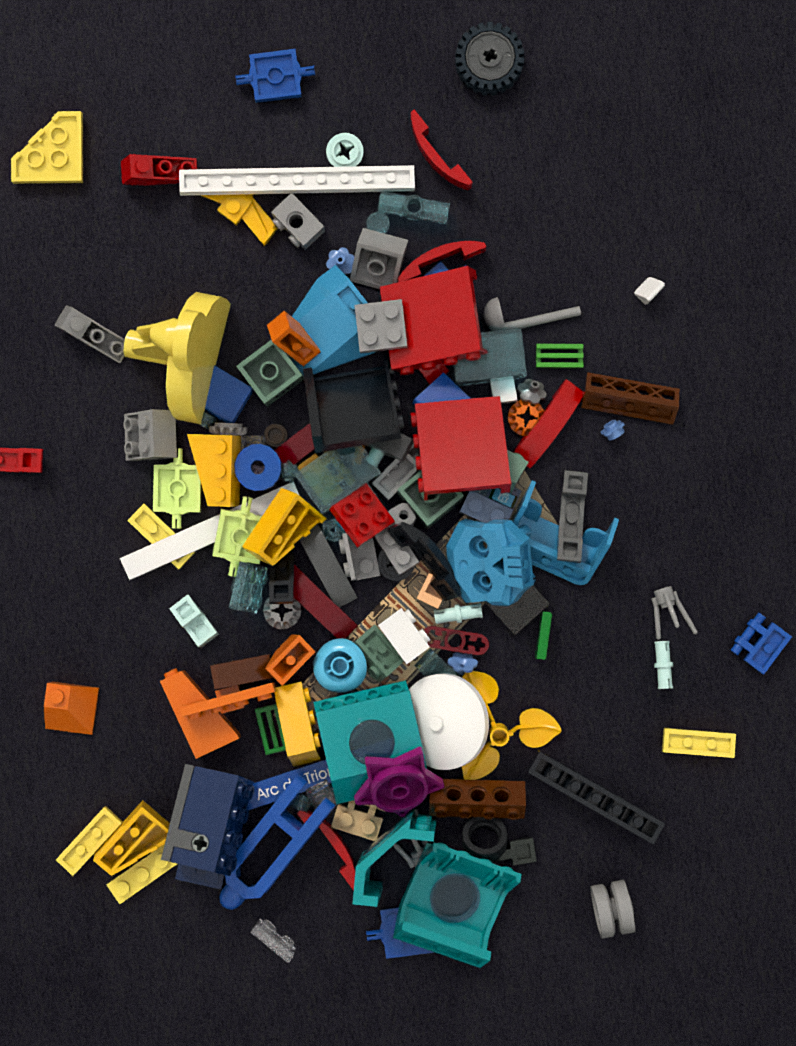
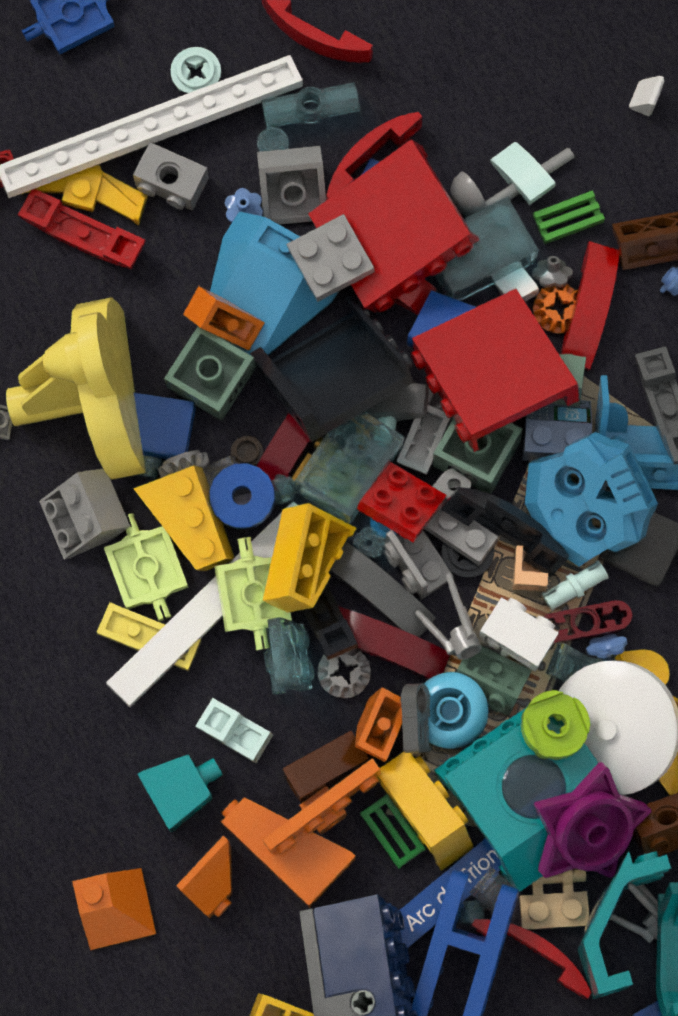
camera: 25 degrees left, 10 degrees down
none -> red slope [18,189,146,269]
none -> teal torso [138,755,223,832]
none -> orange slope [176,836,232,919]
none -> dark grey piece [401,683,431,753]
none -> light grey plant [415,574,482,660]
none -> light aqua slope [490,142,555,205]
none -> lime plate [521,690,590,760]

